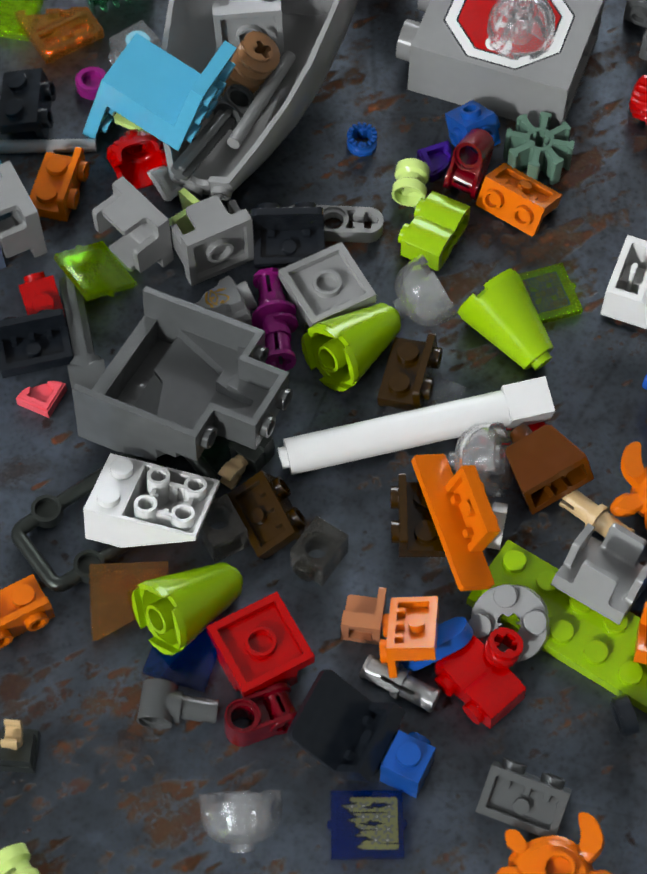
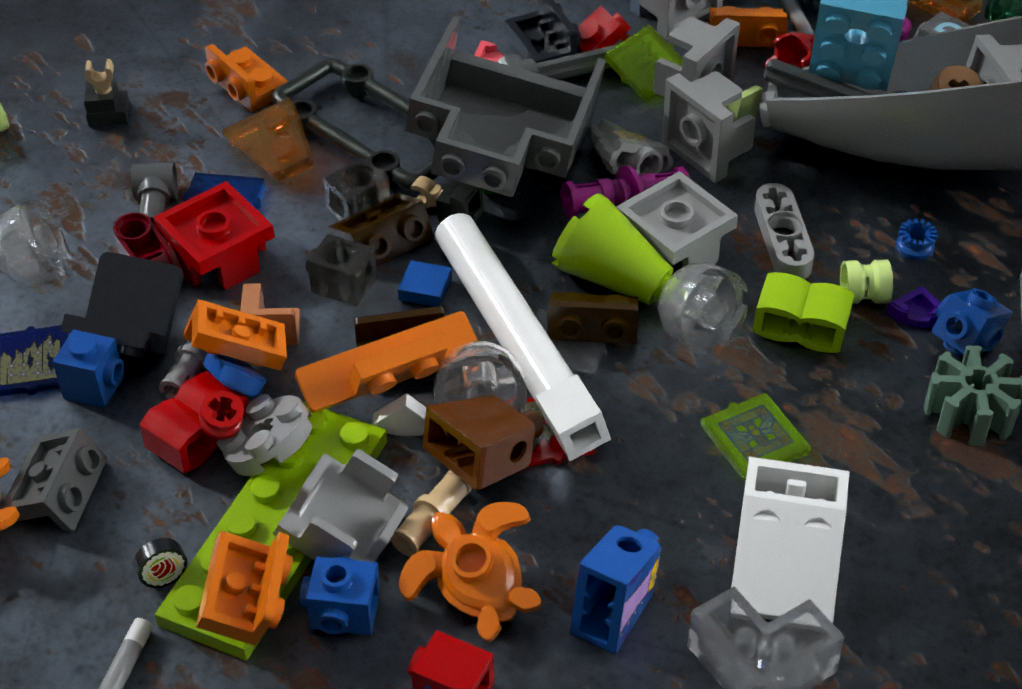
camera: 80 degrees right, 15 degrees down
white slope [83,453,220,548] -> none
lime cone [131,562,243,656] -> none
black bracket [251,202,325,268] -> none
dark red piece [444,128,494,200] -> none
lime cone [457,268,554,371] -> none
orange bracket [476,163,562,236] -> none
none -> blue tile [398,260,452,307]

